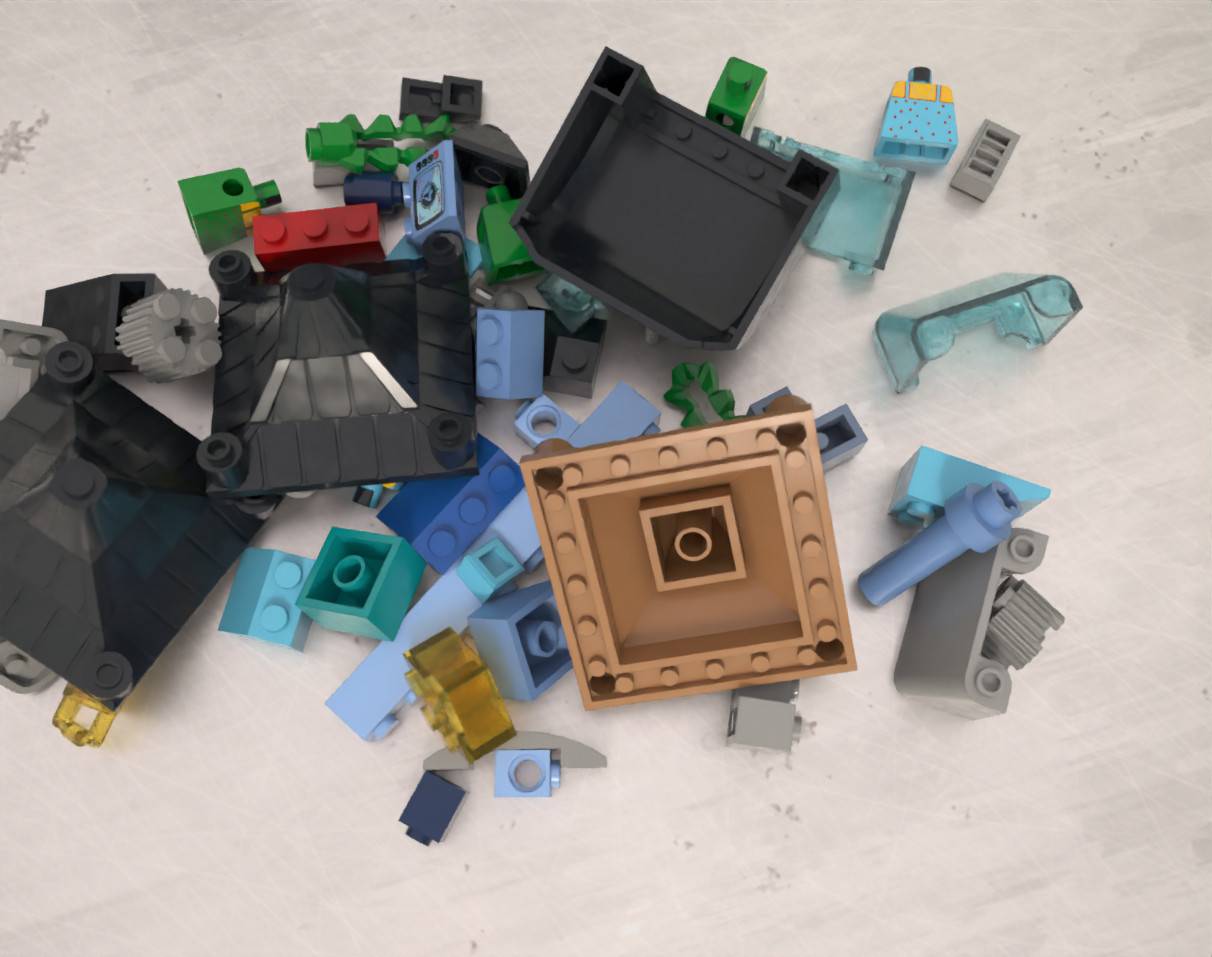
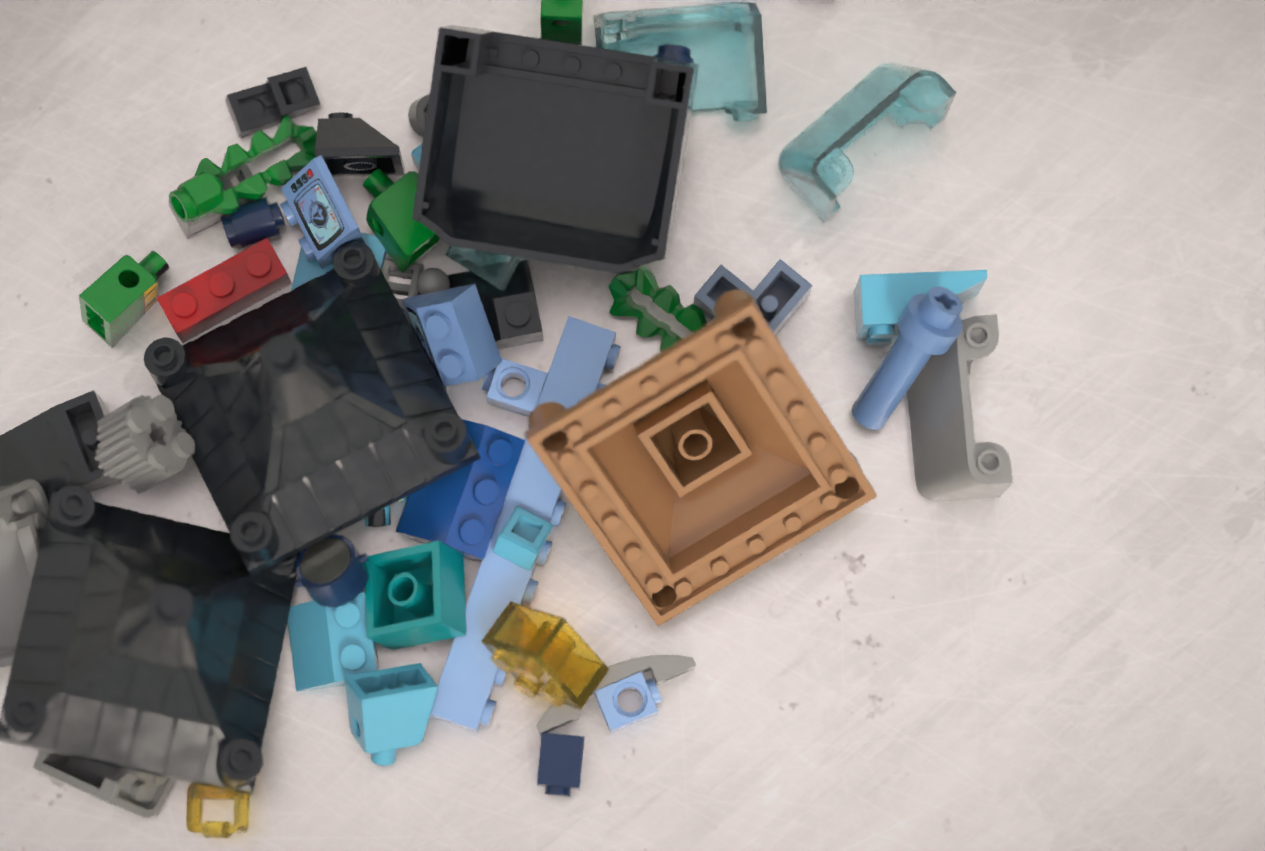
camera: 25 degrees left, 5 degrees up
medium blue slope [467,580,573,702] -> none
light grey brick [725,679,802,755] -> none
light grey brick [980,575,1065,671] -> none
none -> piece [295,534,369,607]
none -> medium azure torso [345,663,437,766]

